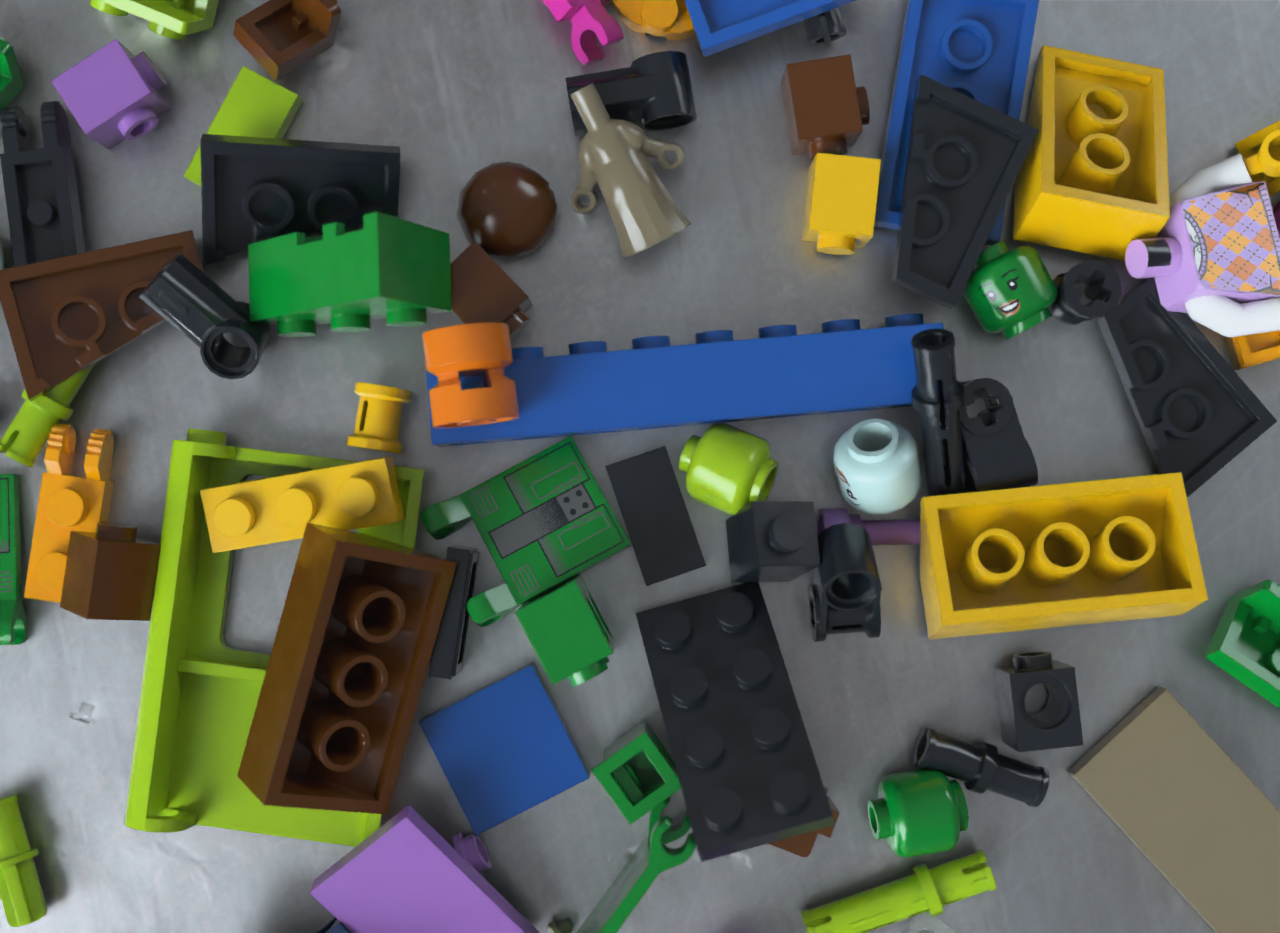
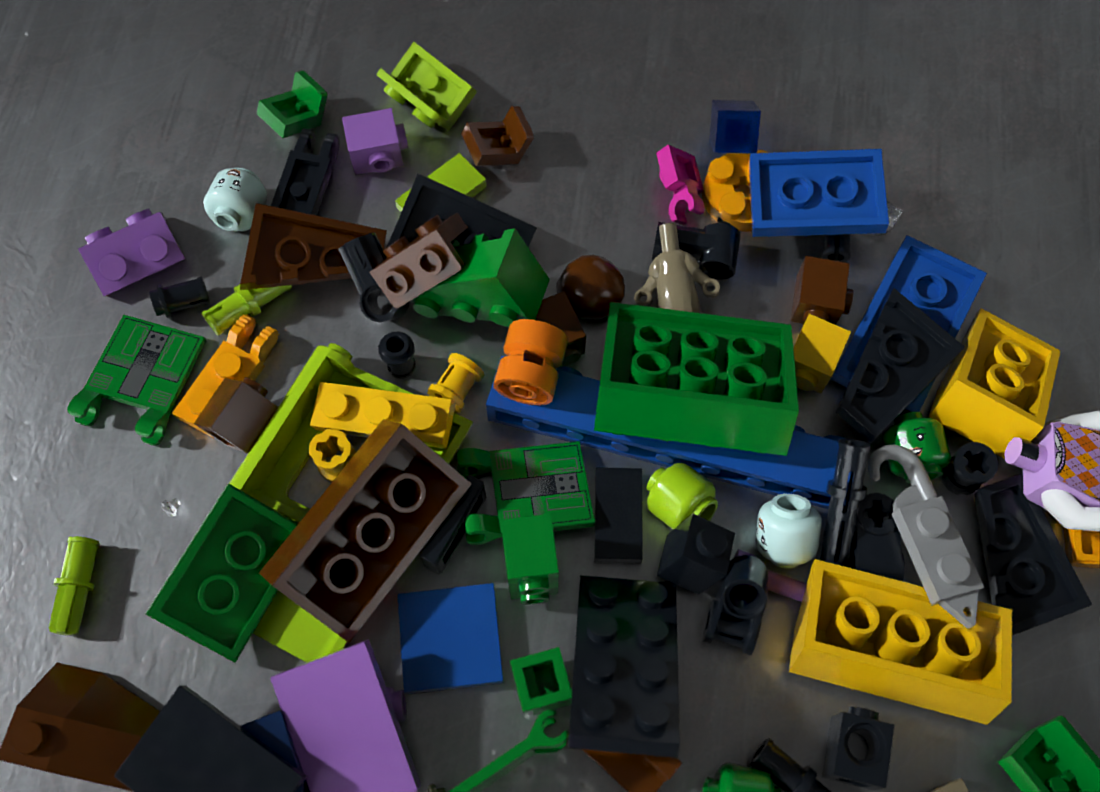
camera: 20 degrees right, 20 degrees down
none -> green tile [145,483,298,663]
none -> yellow bush [309,429,356,482]
none -> reddish brown bracket [369,212,468,308]
none -> black pin [378,331,416,379]
none -> green slope [594,302,799,456]
none -> light grey plate [868,444,984,629]

